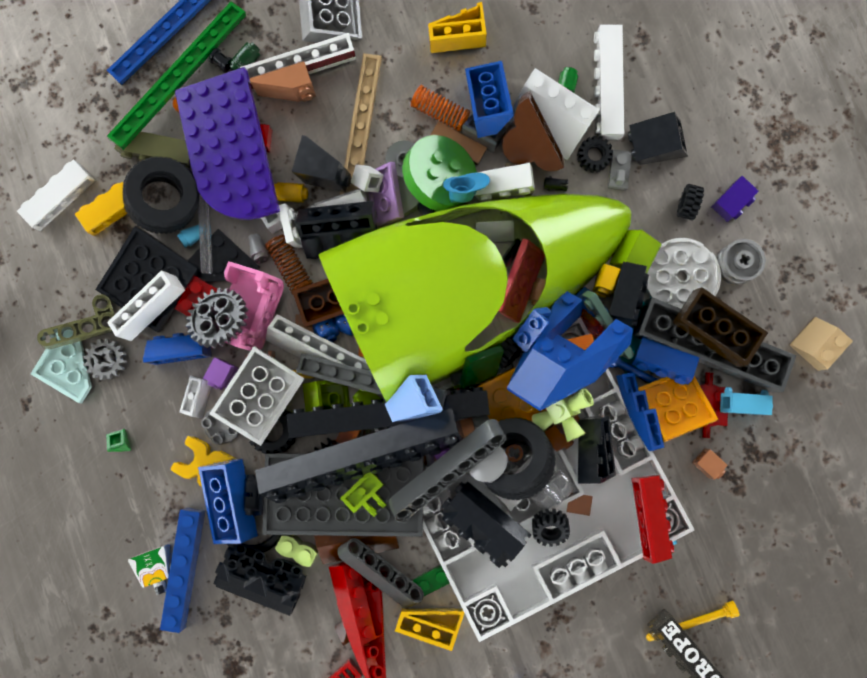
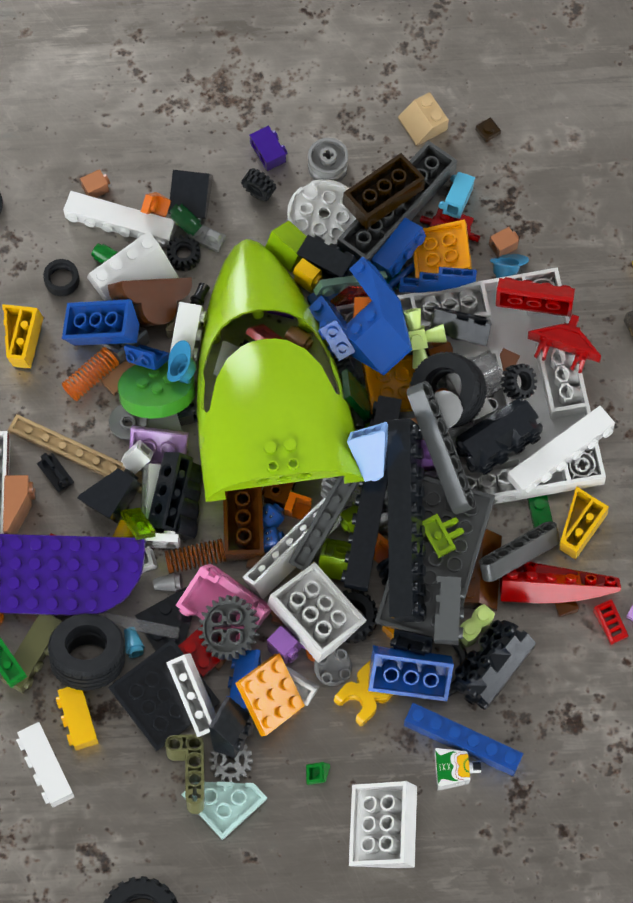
camera: 75 degrees left, 15 degrees down
none -> black hinge [37,453,74,493]
none -> black tyre [43,259,80,296]
none -> nougat brick [80,169,110,198]
none -> clear neon green tile [121,508,156,540]
none -> blue bracket [124,344,169,370]
none -> orange slope [140,192,171,217]
none -> dark green head [169,204,202,236]
none -> black slope [209,696,254,758]
none -> light orange plate [235,653,305,736]
none -> white slope [349,781,417,868]
none -> dark grey wedge [434,576,465,645]
none -> dark brown plate [475,117,501,143]
none -> dark azure piece [490,254,529,278]
none -> white brick [507,406,615,496]
none -> red connector [527,314,601,373]

